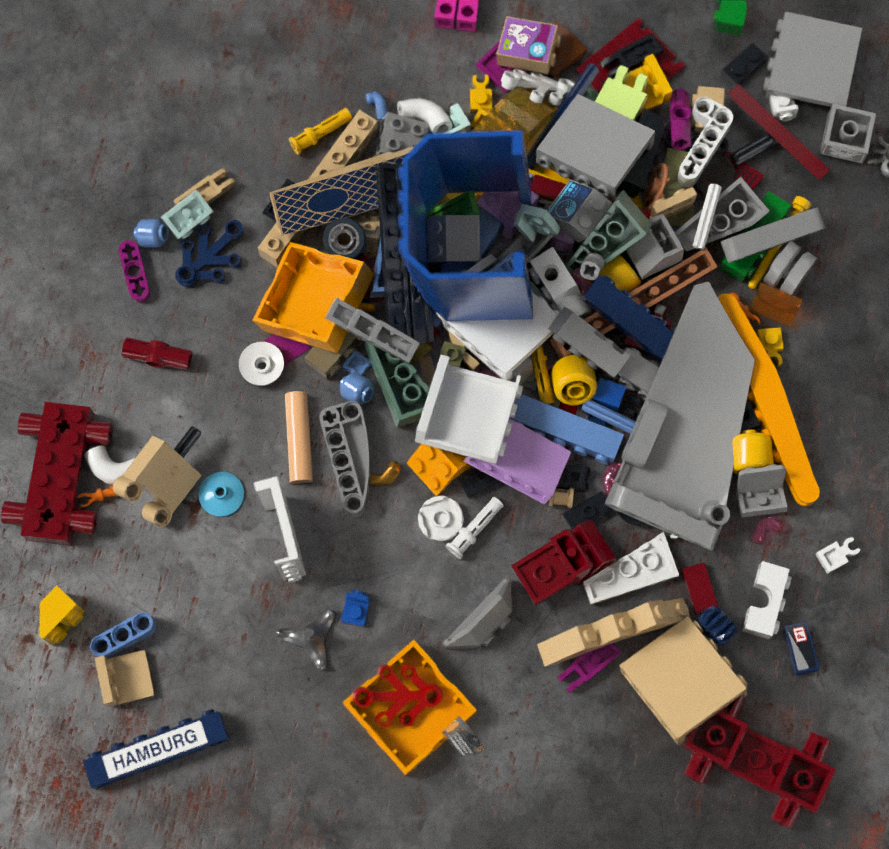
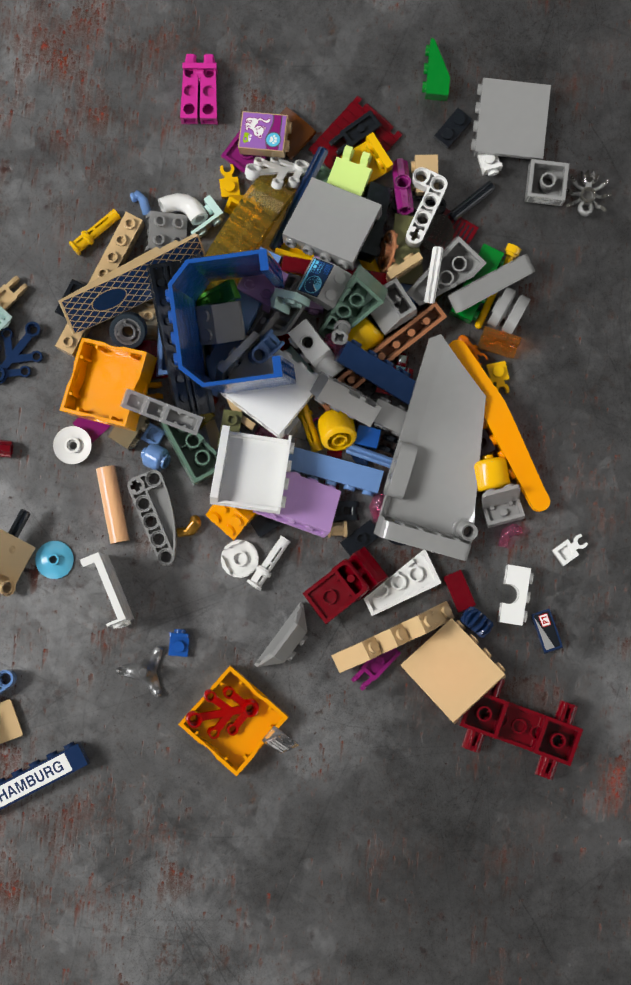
camera: 10 degrees left, 10 degrees up
dark red sticker [727,84,830,180] -> none

